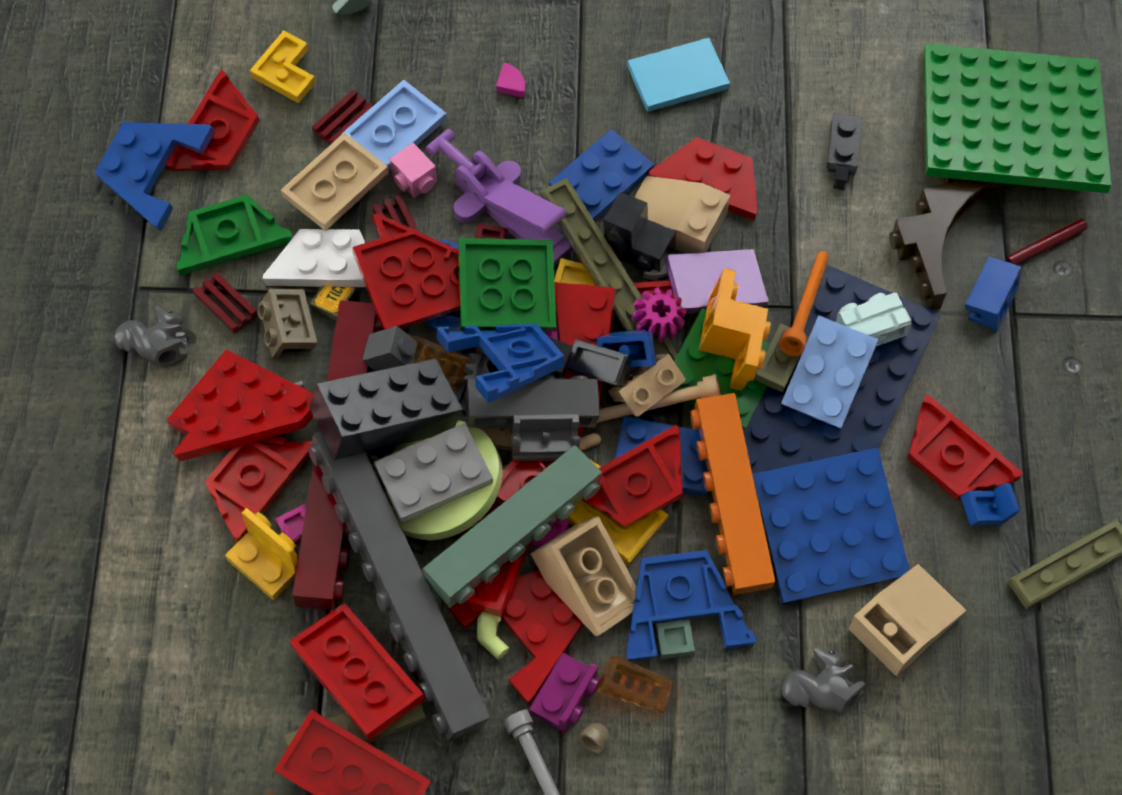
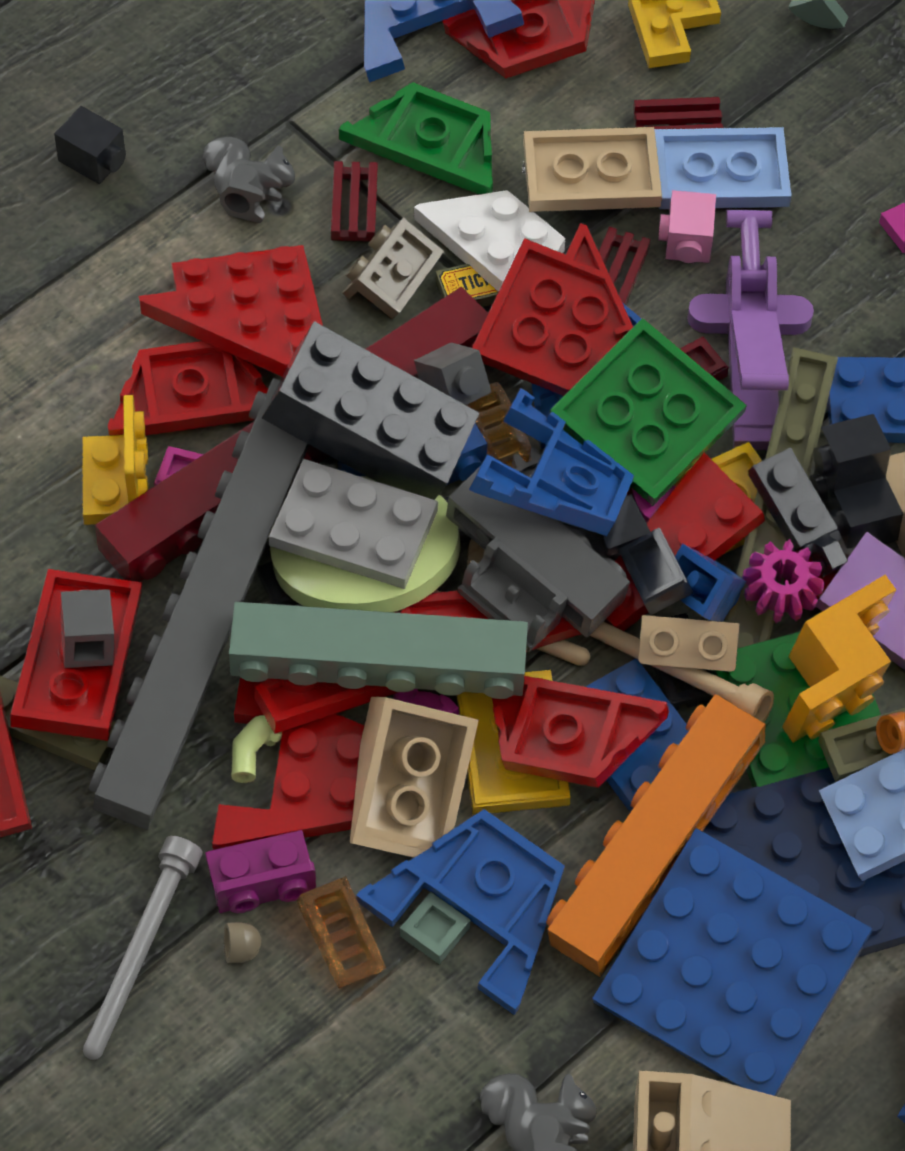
camera: 45 degrees right, 5 degrees down
none -> black brick [54,106,126,185]
none -> dark grey brick [60,590,114,668]
none -> hinge [747,447,848,577]

